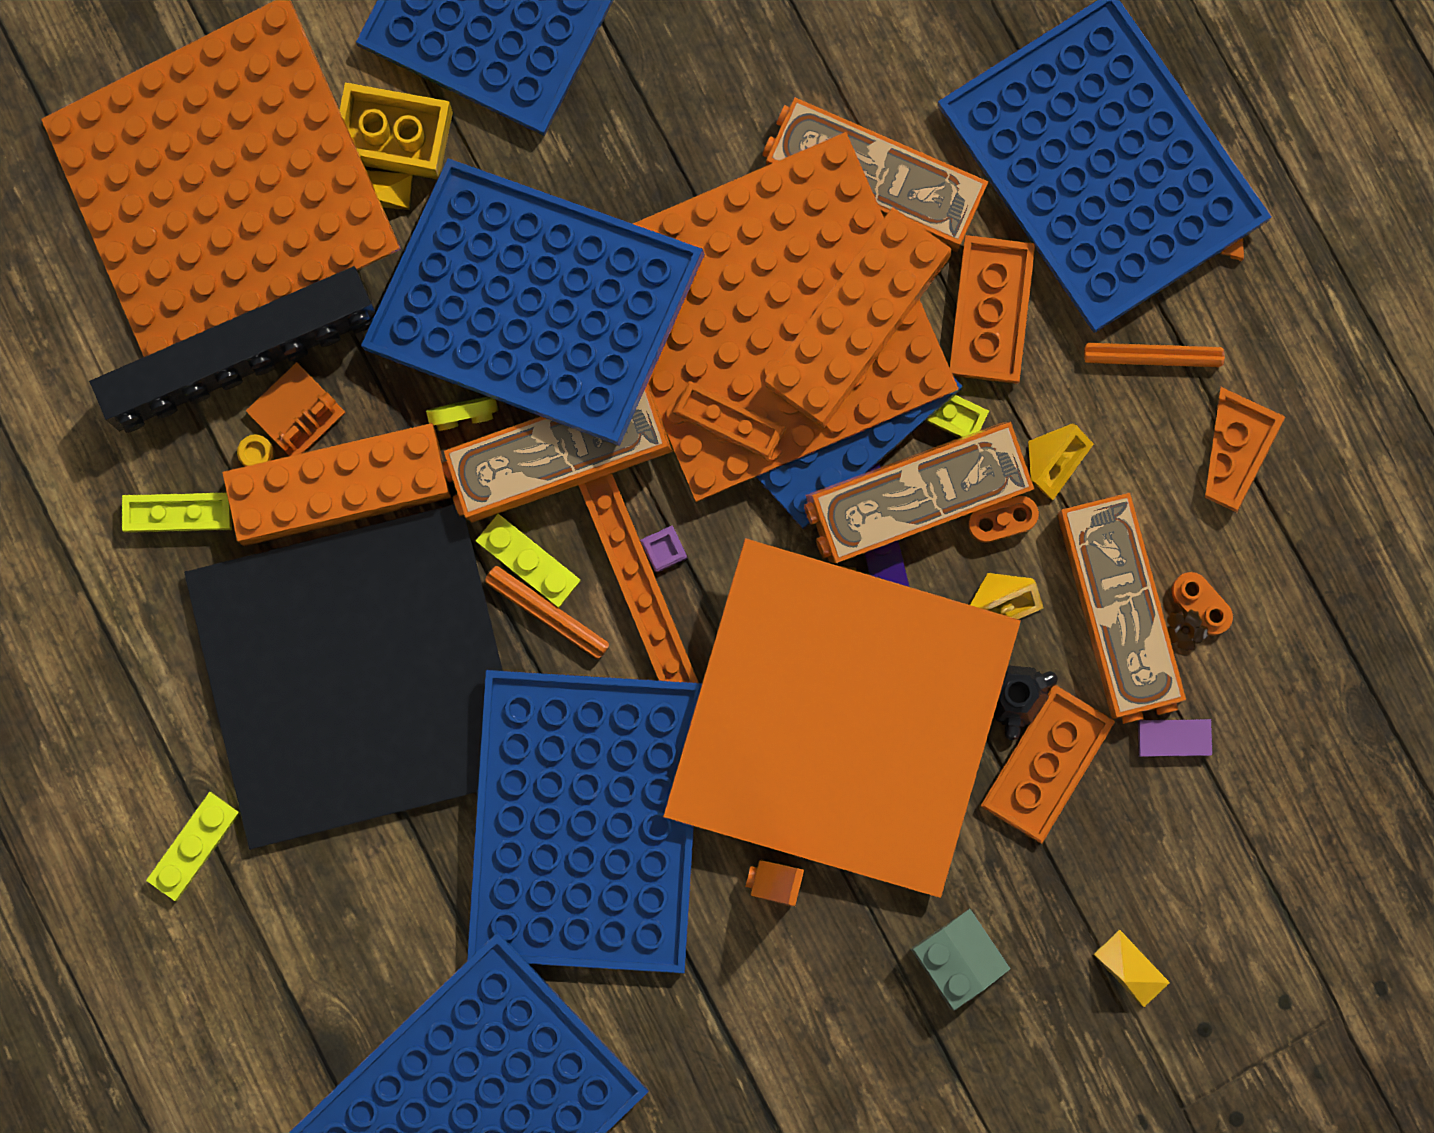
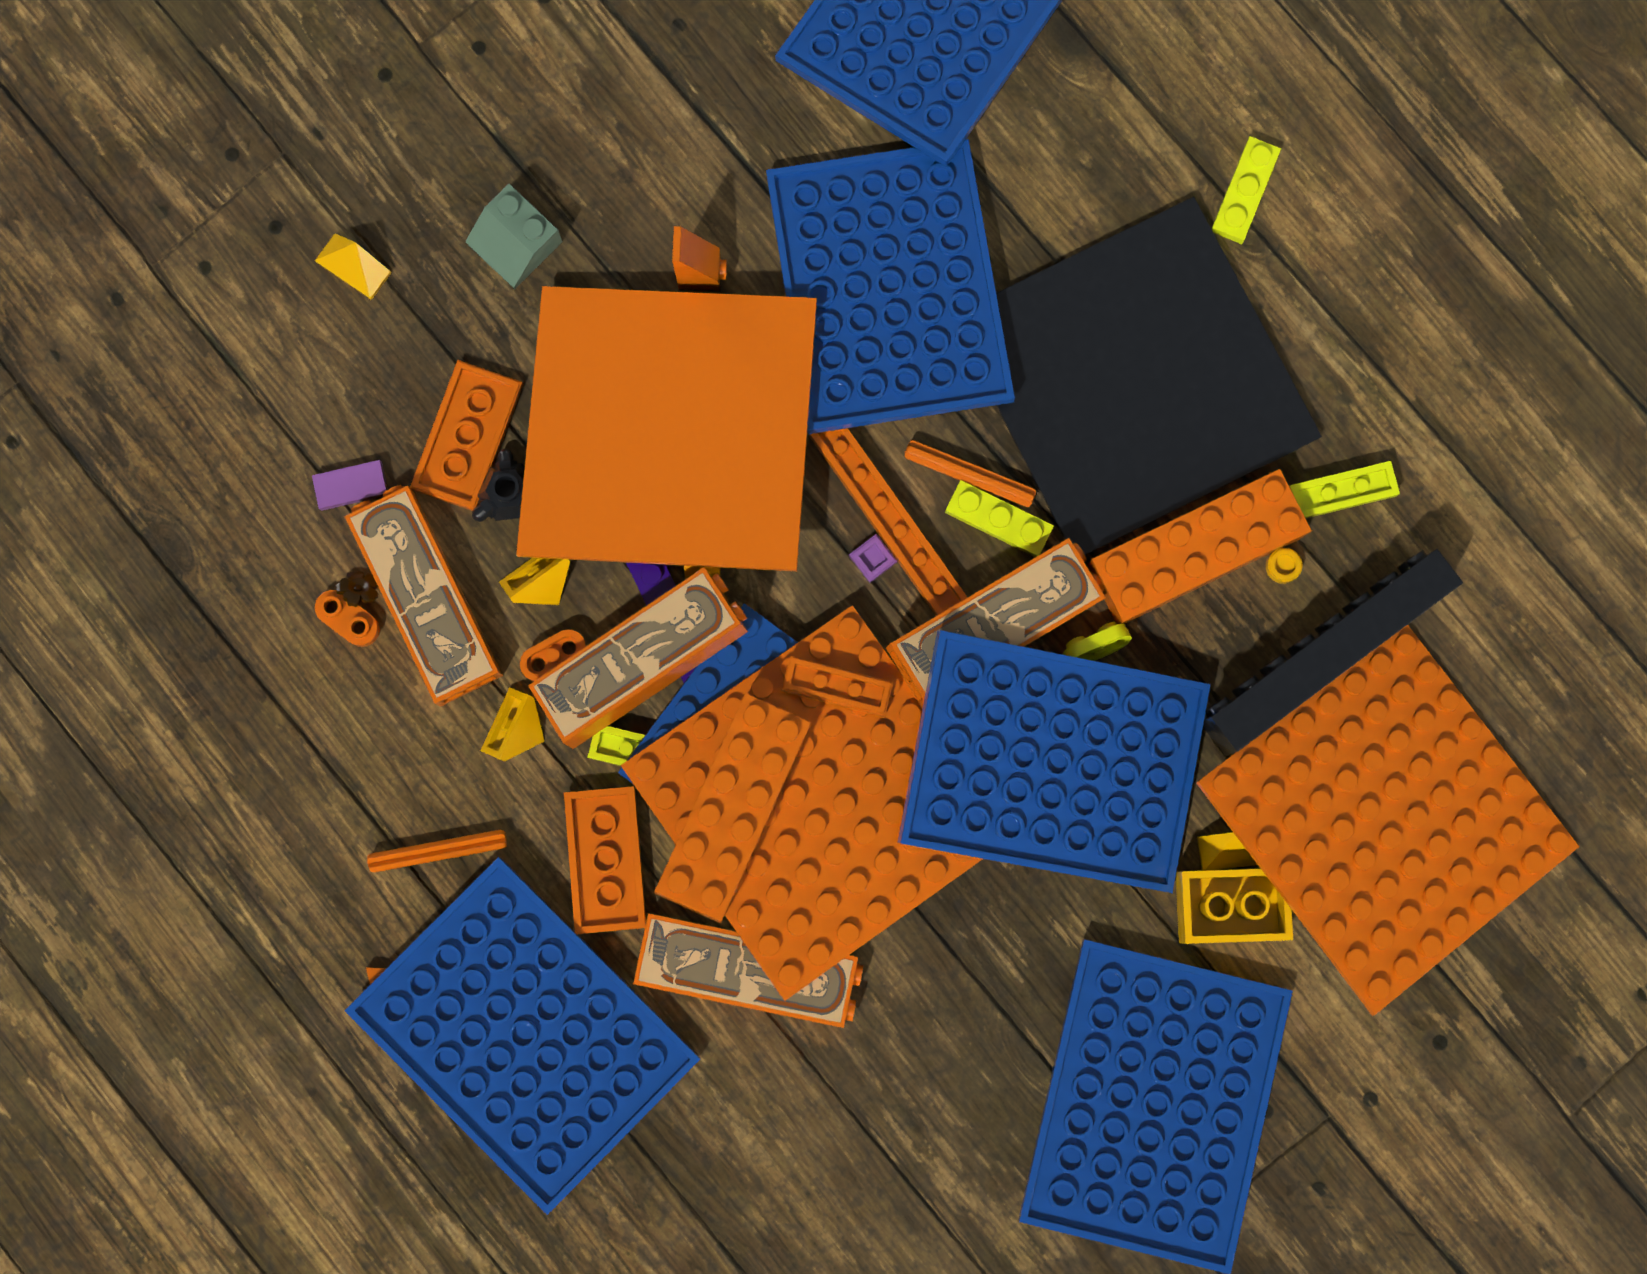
camera: 170 degrees right, 0 degrees up
orange hinge [246,362,346,456] -> none
orange wing [1205,387,1285,513] -> none

